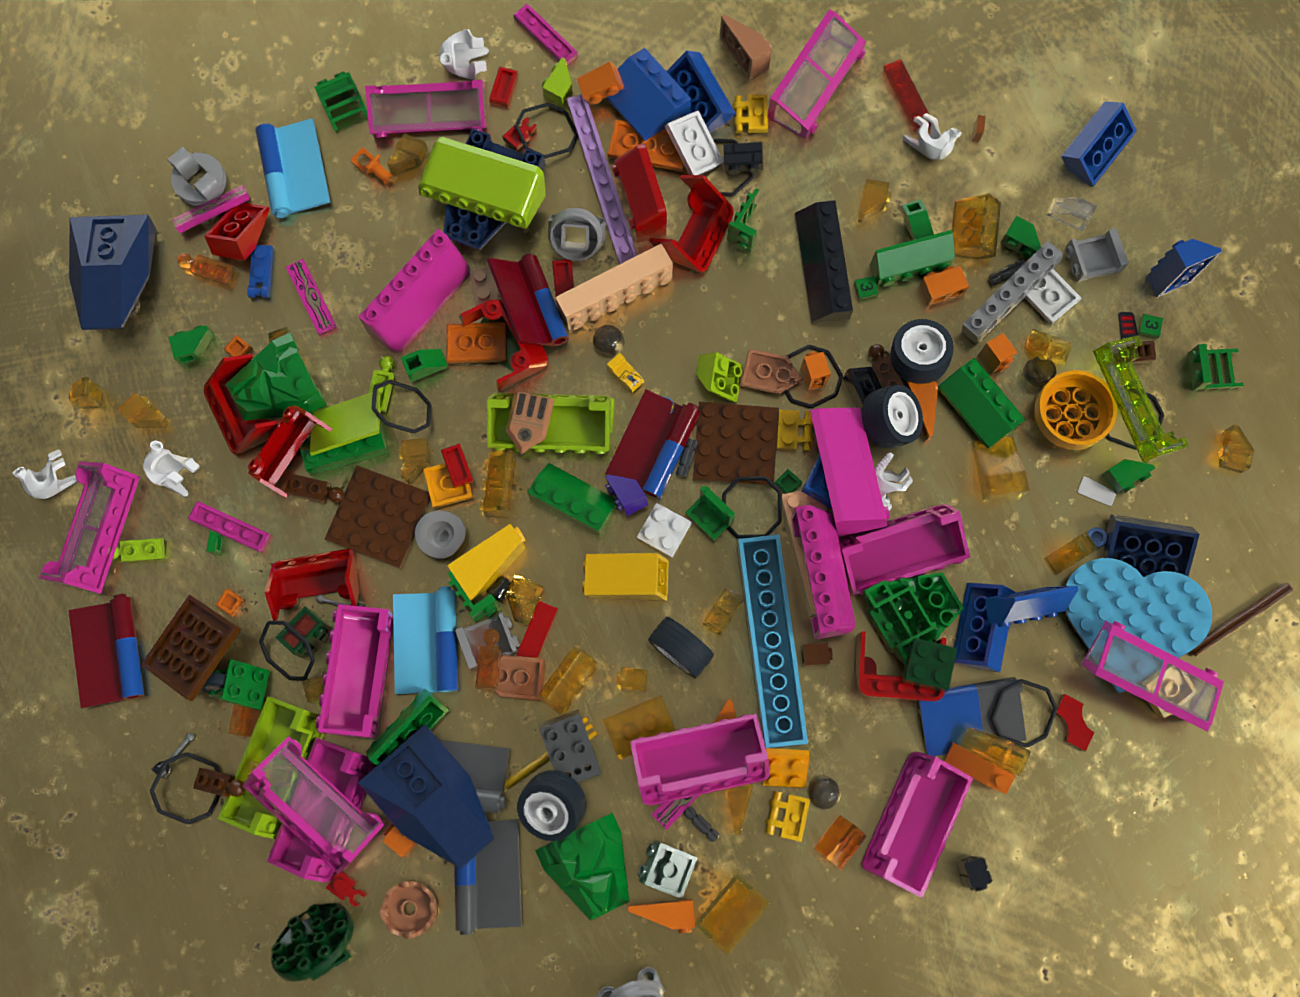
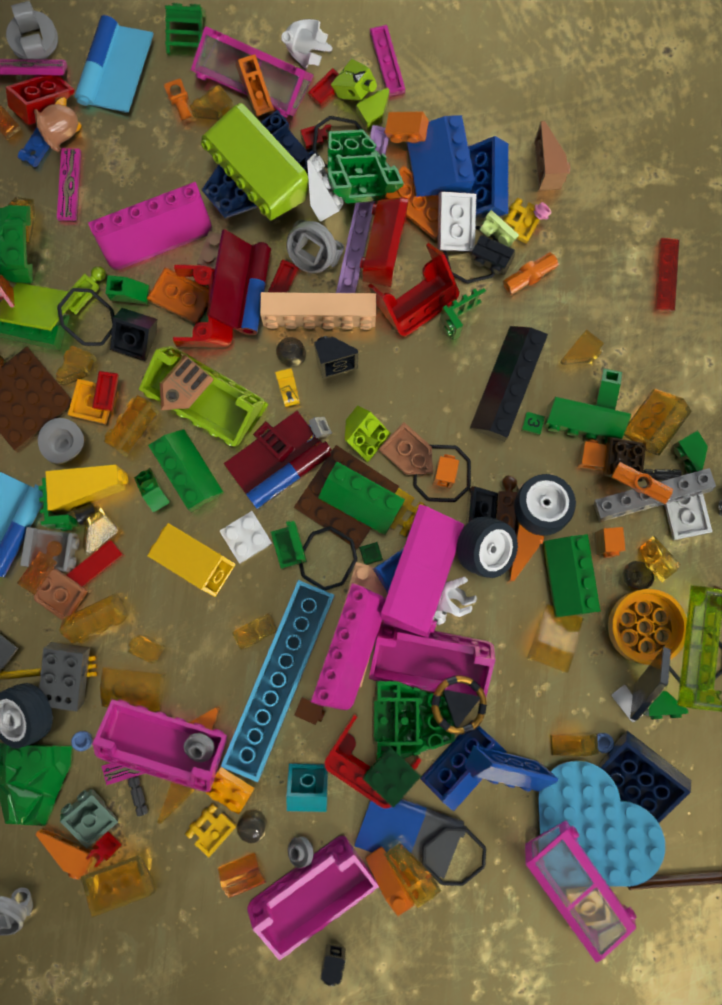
camera: 25 degrees right, 5 degrees up
dark purple slope [605,475,648,516] -> none
black wheel [648,617,714,678] -> none
dark grey axle [676,438,697,478] -> none
windscreen [768,9,866,139] -> none
white piece [903,113,962,160] -> none
dark orange tile [972,115,986,142] -> none
red tile [1056,694,1095,751] -> none
none -> nougat hair [34,98,82,152]
none -> medium blue tile [71,731,93,751]
none -> red plate [86,831,122,868]
none -> black slope [110,308,158,361]
none -> green slope [134,468,170,512]
none -> light grey plate [184,733,215,762]
none -> orange slope [235,54,274,116]
none -> dark red slope [253,421,295,462]
none -> teal slope [286,764,328,812]
none -> light grey plate [288,837,313,868]
none -> white slope [307,153,344,222]
none -> light grey plate [309,417,332,438]
none -> black slope [314,336,359,379]
none -> green slope [318,462,405,535]
none -> green wedge [327,129,404,204]
none -> lime torso [331,59,377,100]
none -> piece [431,675,487,735]
none -> yellowish green hinge [480,210,519,247]
none -> orange piece [503,252,559,295]
none -> bright pink plate [534,202,551,220]
none -> dark brown tile [604,437,646,482]
none -> orange piece [611,462,674,505]
none -> black tile [630,647,671,721]

